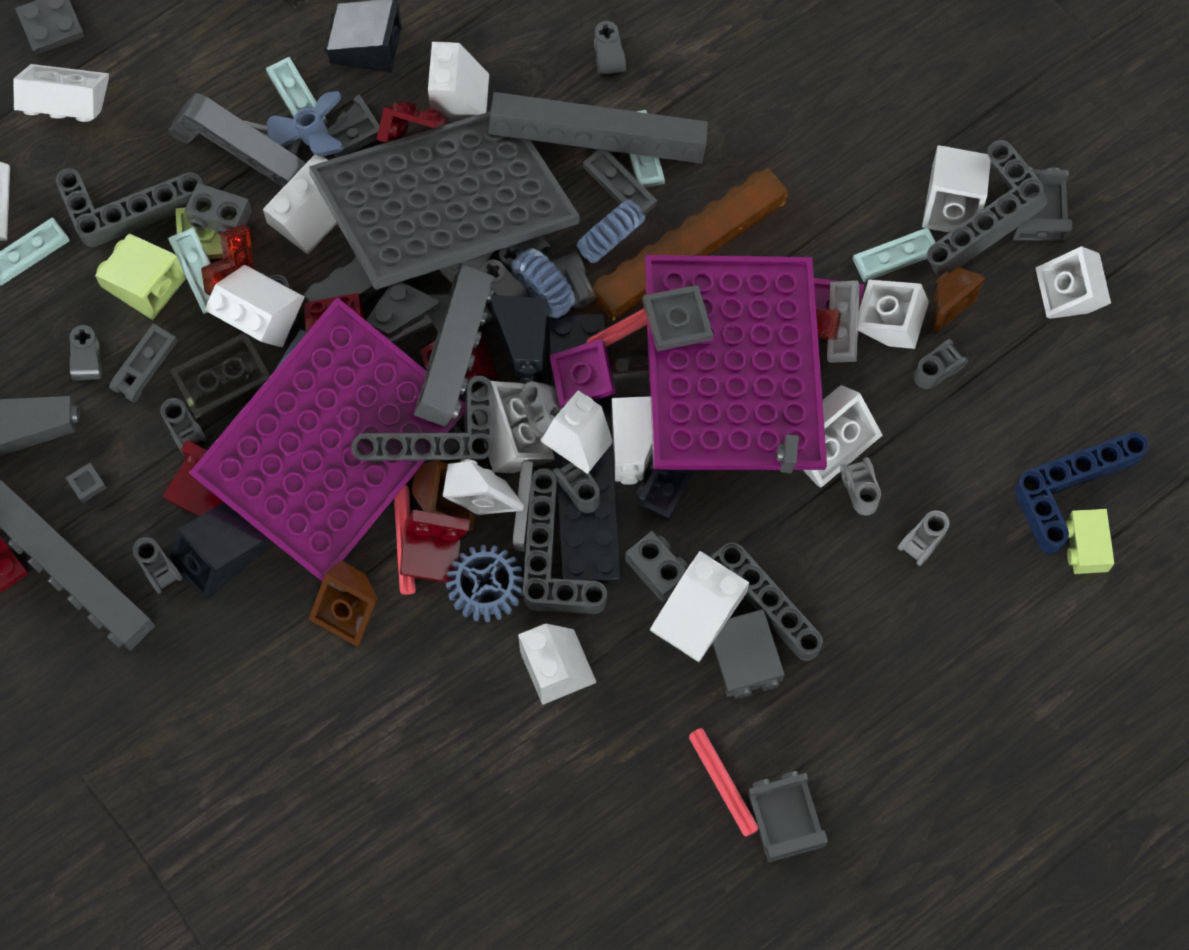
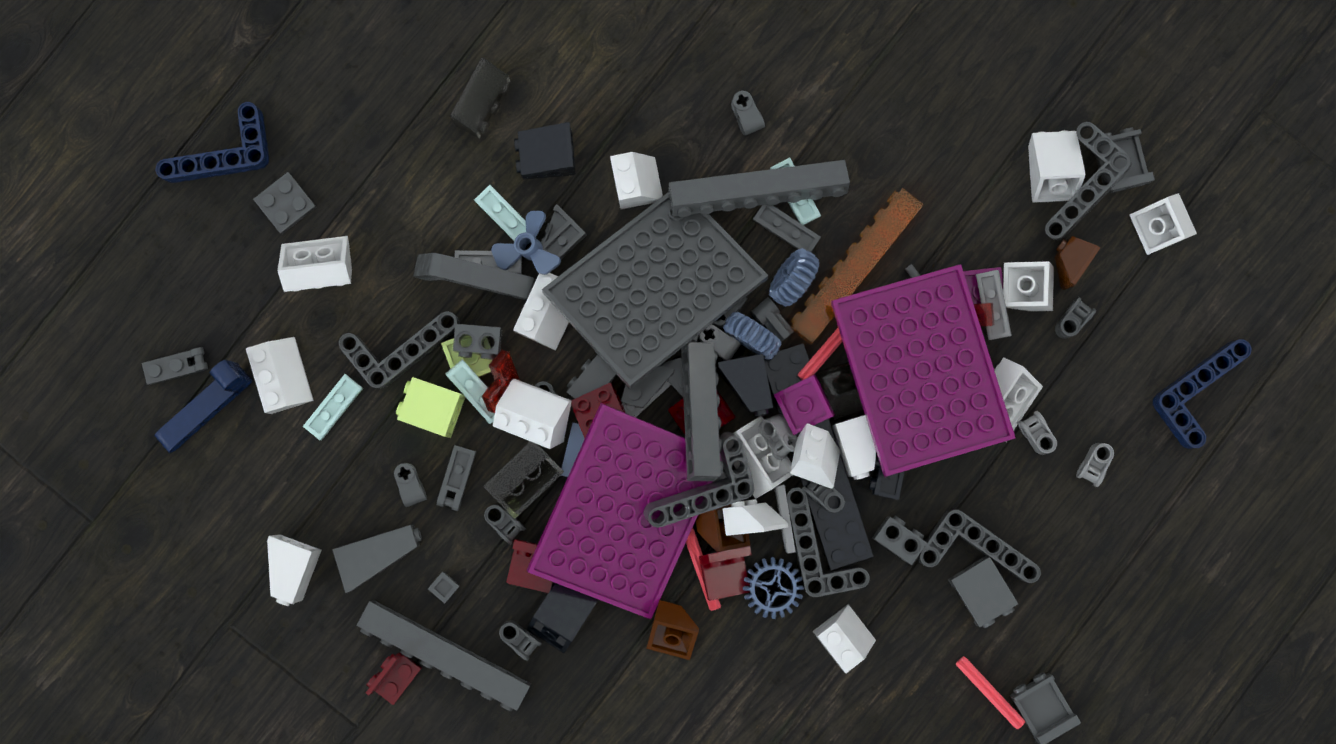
camera: 15 degrees left, 15 degrees up
dark red bracket [376,101,449,142] -> none
dark grey plate [642,285,713,351] -> none
white slope [650,551,749,662] -> none
dark grey plate [776,434,798,473] -> none
light aqua tile [853,228,936,282] -> none
yellowish green brick [1065,509,1114,574] -> none

